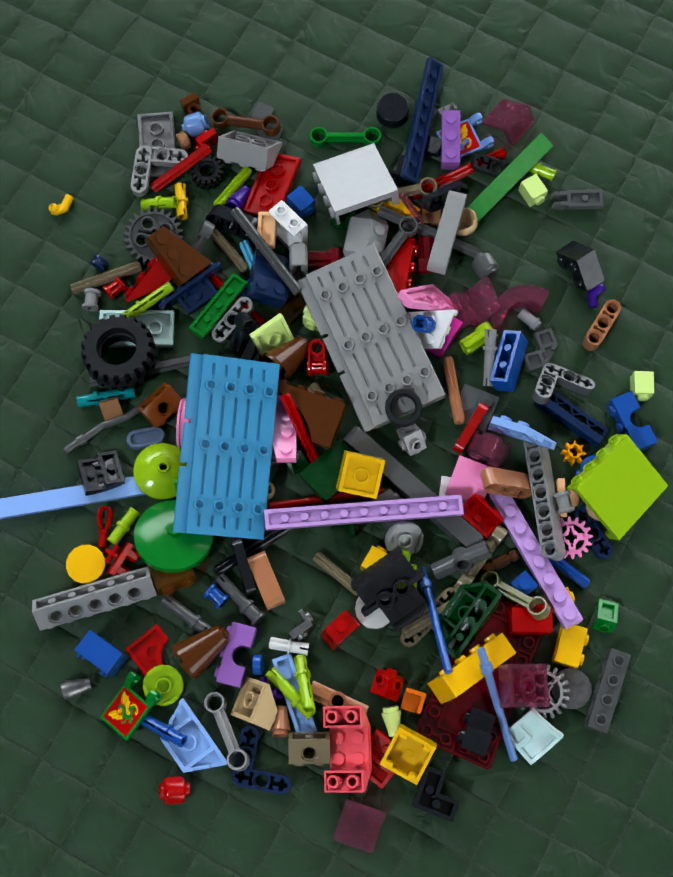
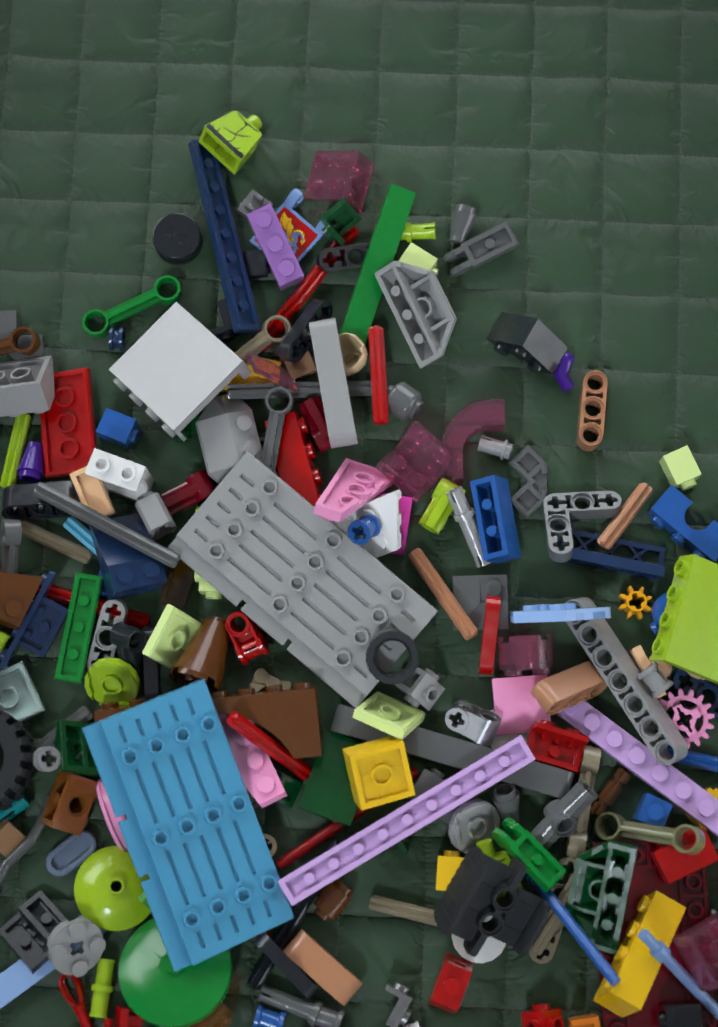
camera: 20 degrees left, 5 degrees up
none -> light grey bush [32,746,61,772]
none -> light grey plate [47,917,106,977]
none -> dark green slope [54,719,99,776]
none -> lime tile [84,657,140,706]
none -> dark blue bush [109,327,125,351]
none -> lime torso [198,111,262,175]
none -> reddish brown brick [313,879,354,922]
none -> dark green bracket [320,197,362,245]
none -> yellowish green tile [352,691,426,740]
none -> red axle [368,325,389,426]
none -> light grey wedge [374,261,457,369]
none -> flat silver piece [445,700,502,746]
none -> dark grey cone [449,204,477,245]
none -> dark grey cone [492,783,520,823]
none -> green hinge [492,817,566,893]
none -> nougat axle [597,483,653,550]

